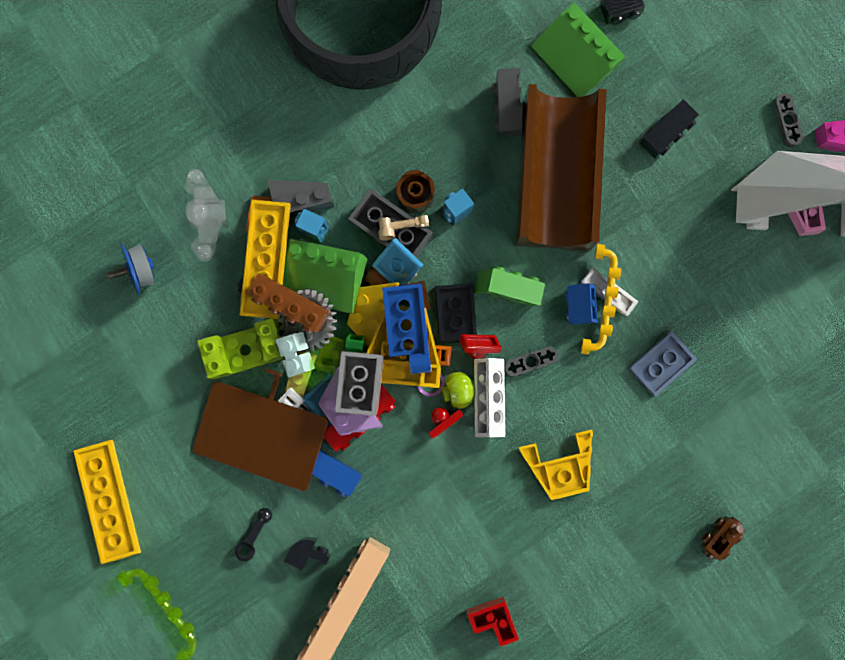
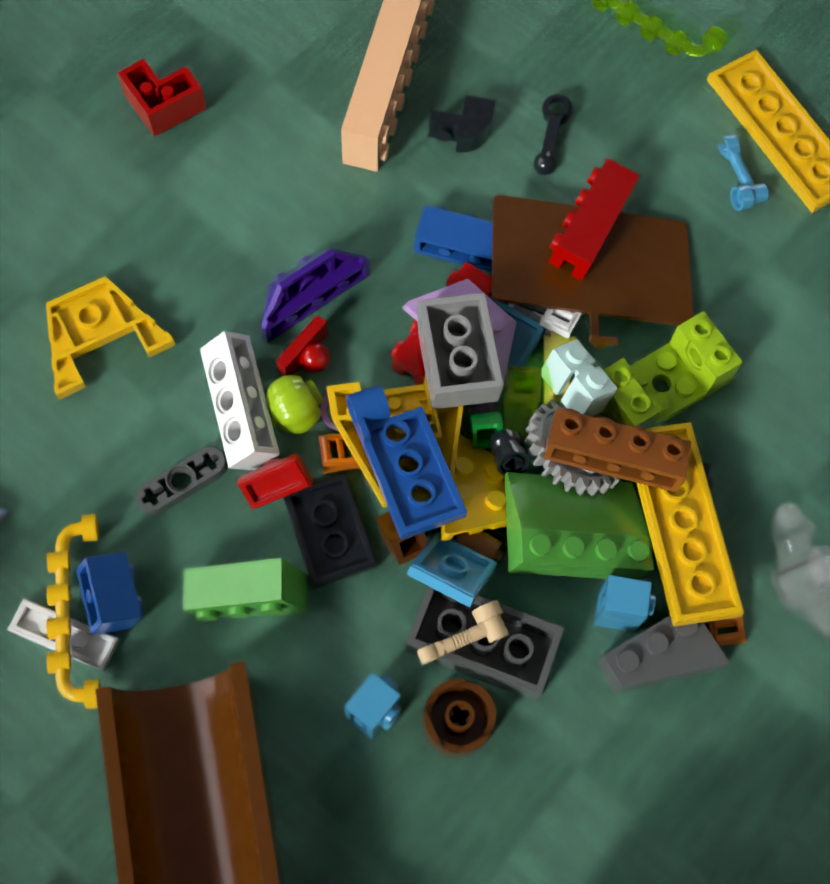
camera: 160 degrees right, 15 degrees down
none -> dark purple wedge [261,248,370,343]
none -> black wheel [489,428,530,475]
none -> red brick [548,158,640,281]
none -> dark azure brick [718,134,769,211]

